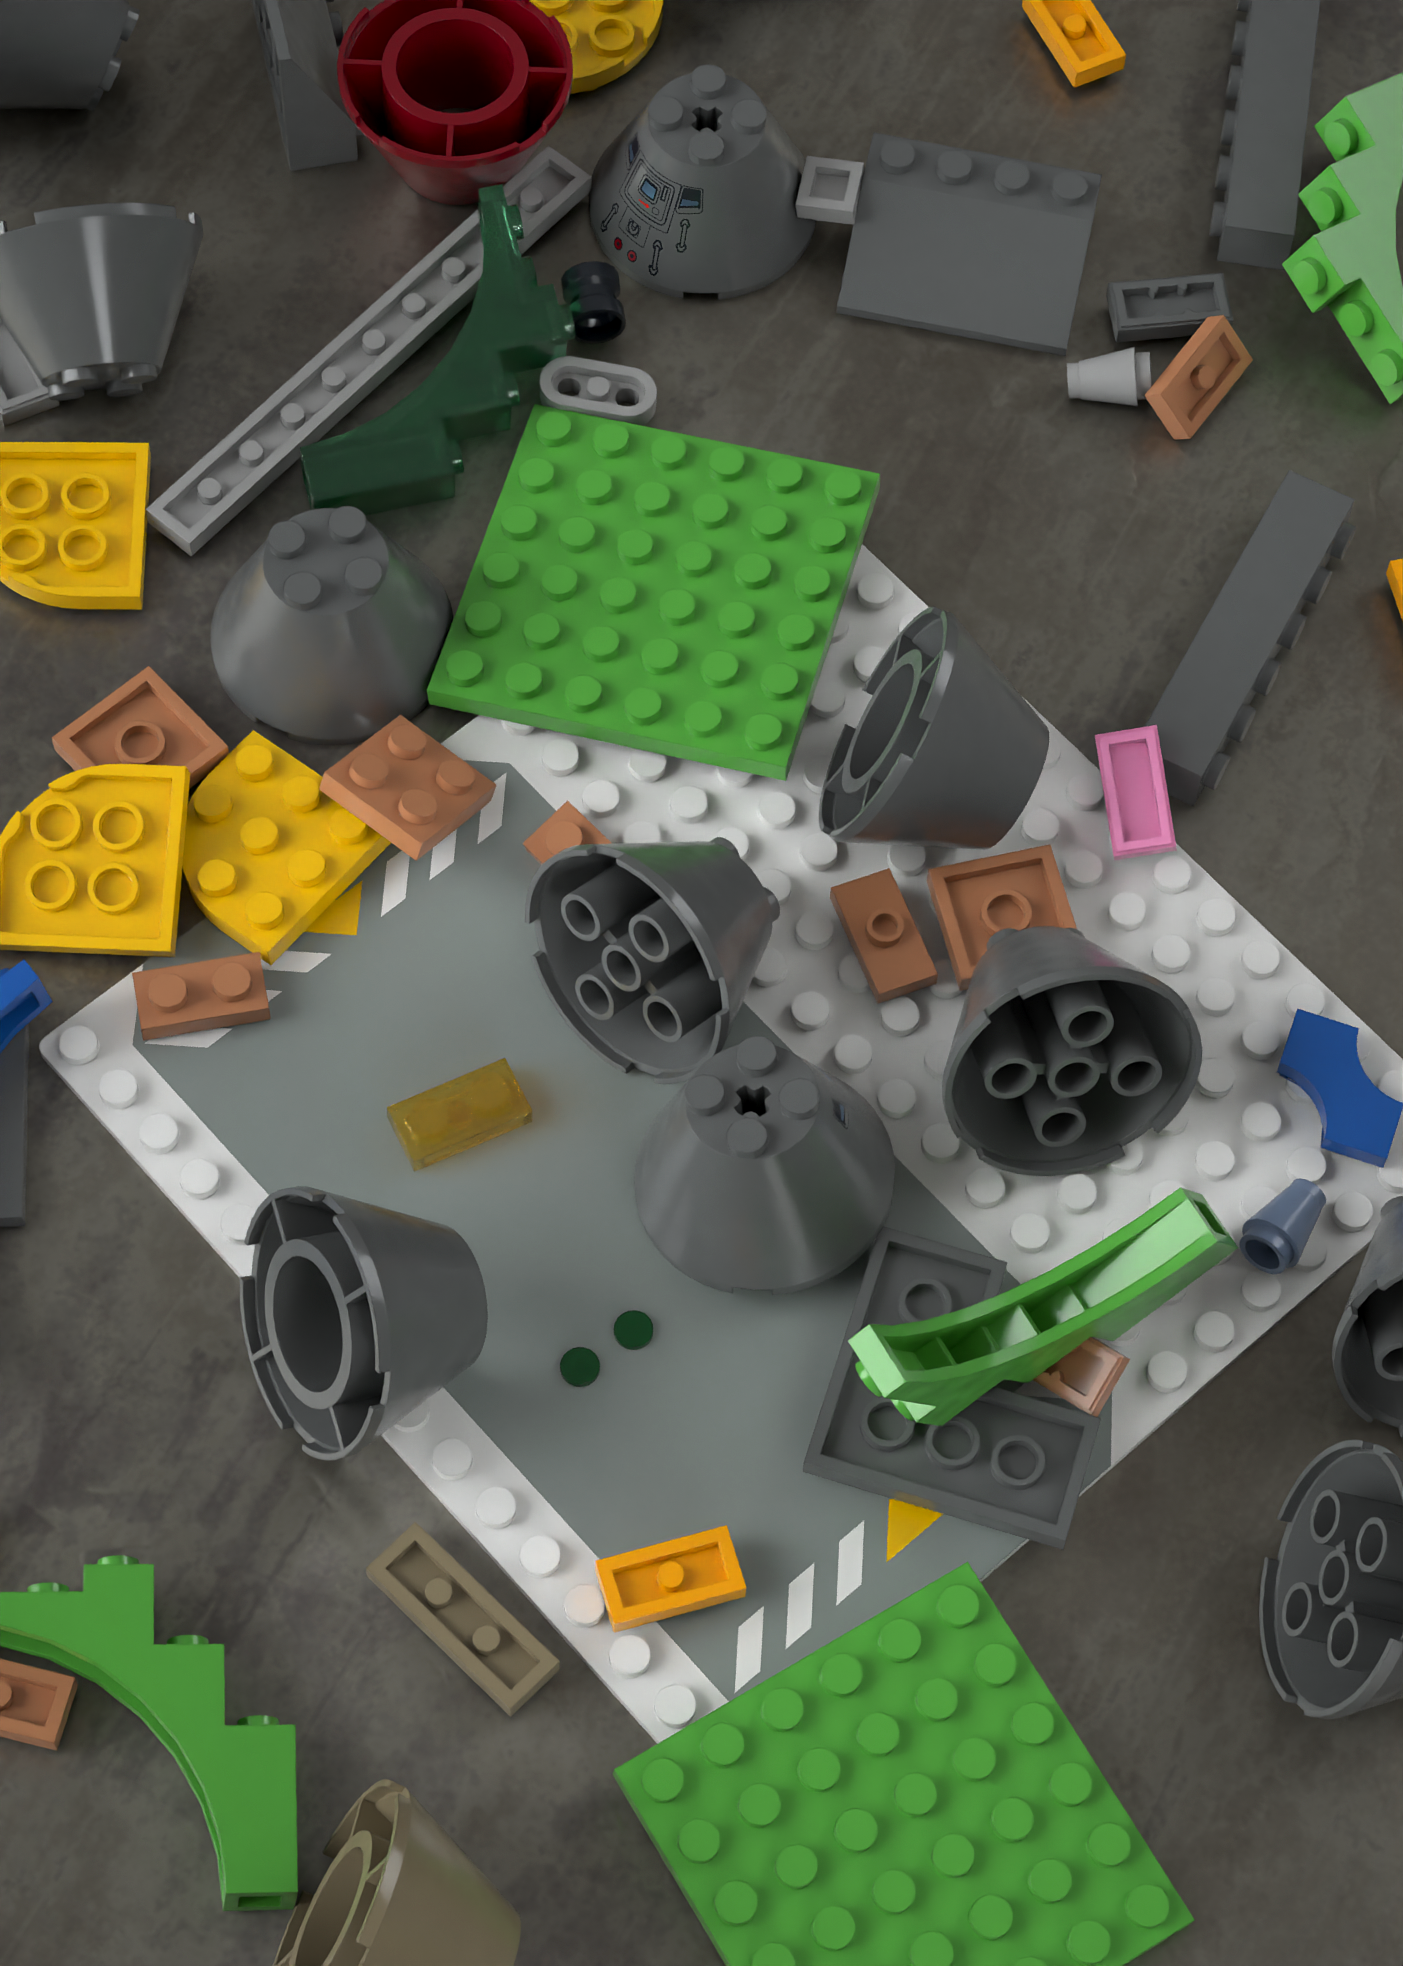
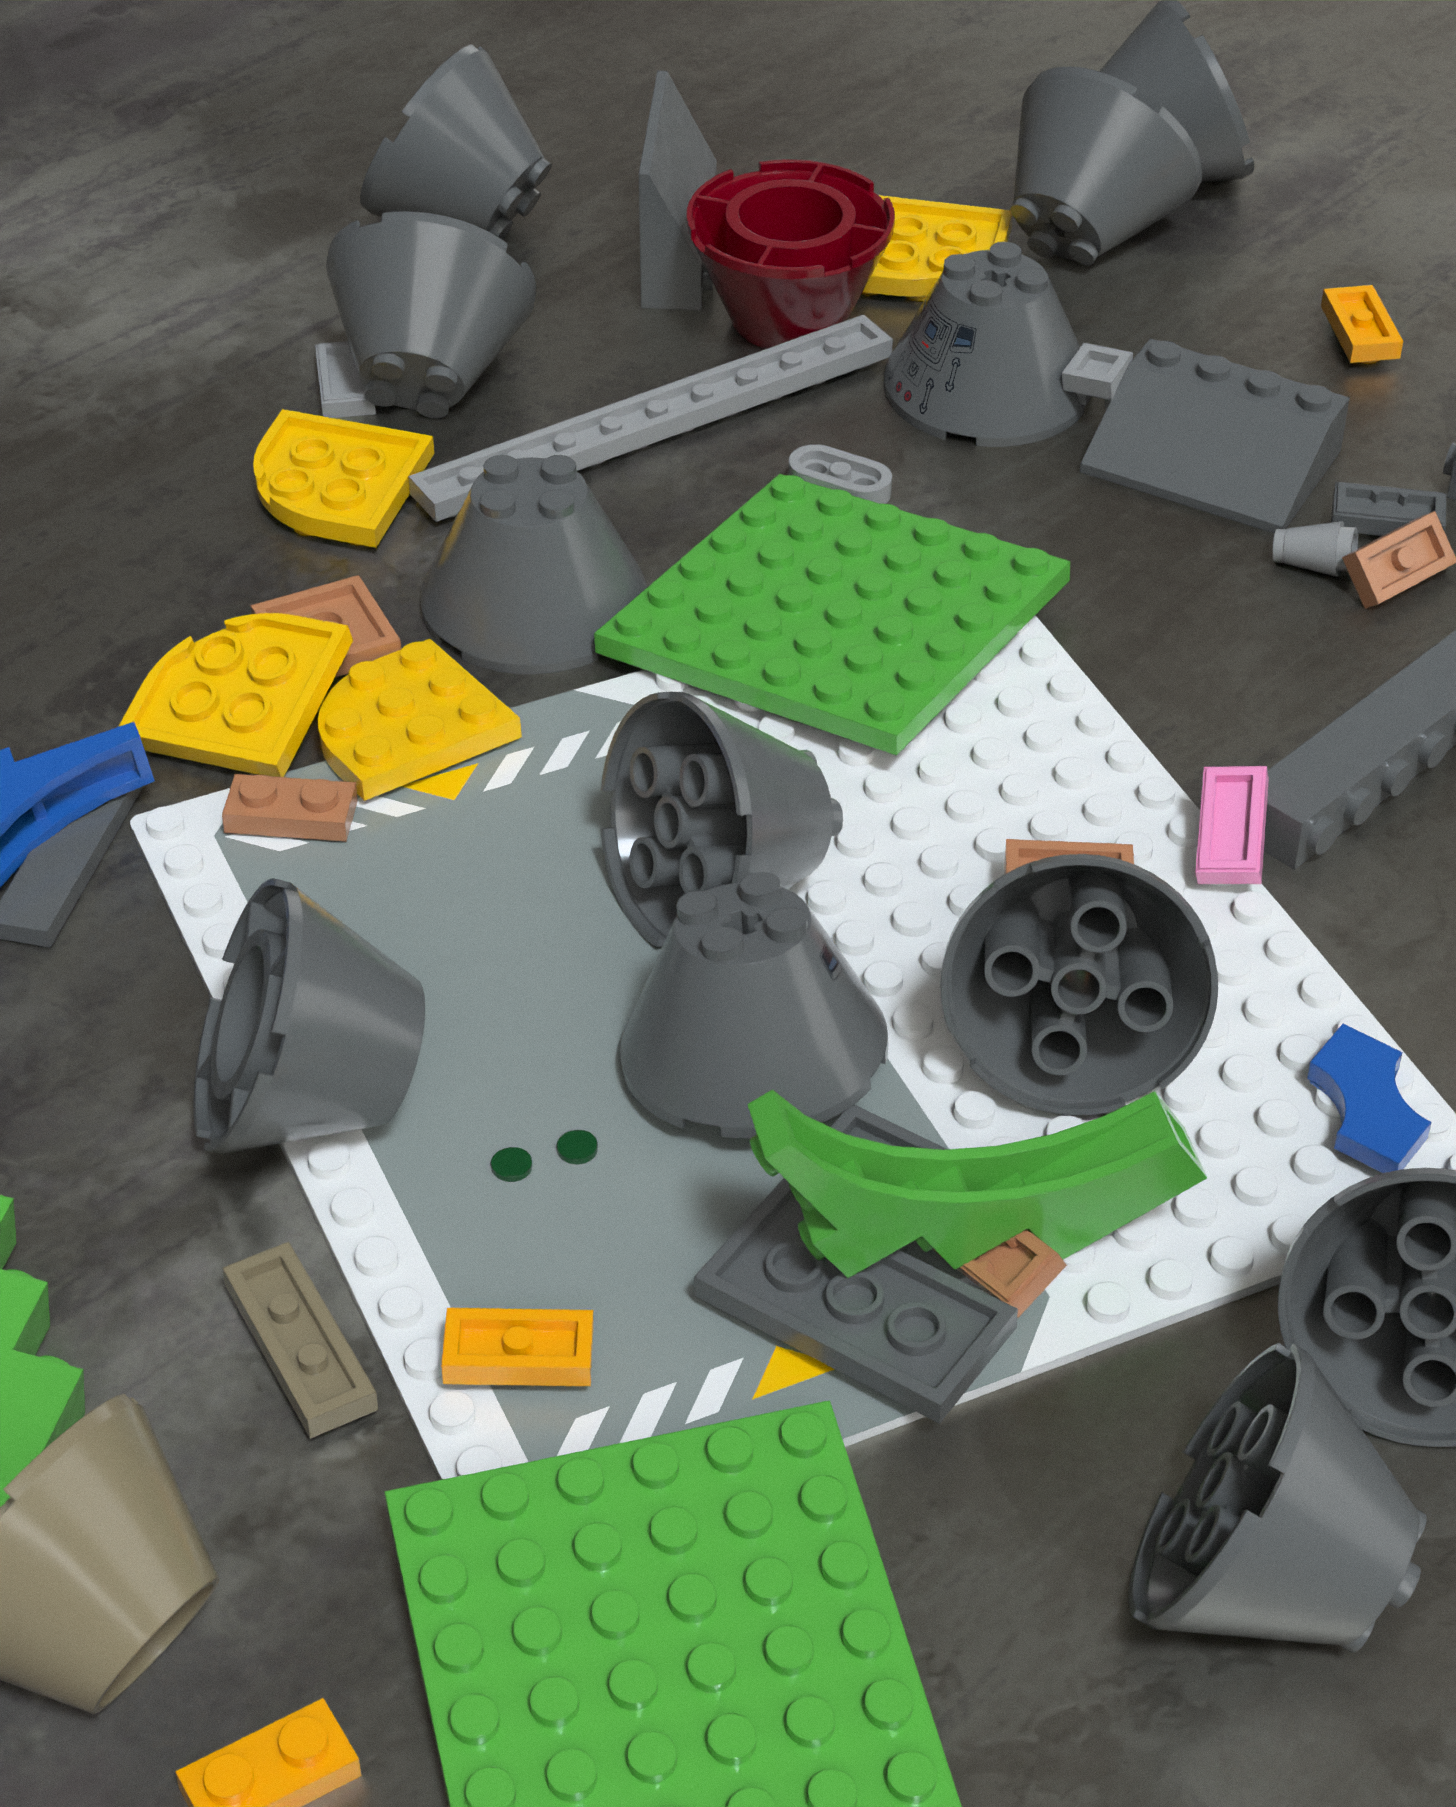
camera: 20 degrees right, 20 degrees down
clear green arch [300,184,575,516] -> none
nougat plate [319,715,496,861] -> none
clear yellow plate [387,1058,532,1172] -> none
black wheel [561,261,626,344] -> none
dark grey cone [819,606,1049,850] -> none
nougat plate [830,868,938,1004] -> none
sand blue cone [1239,1178,1326,1274] -> none

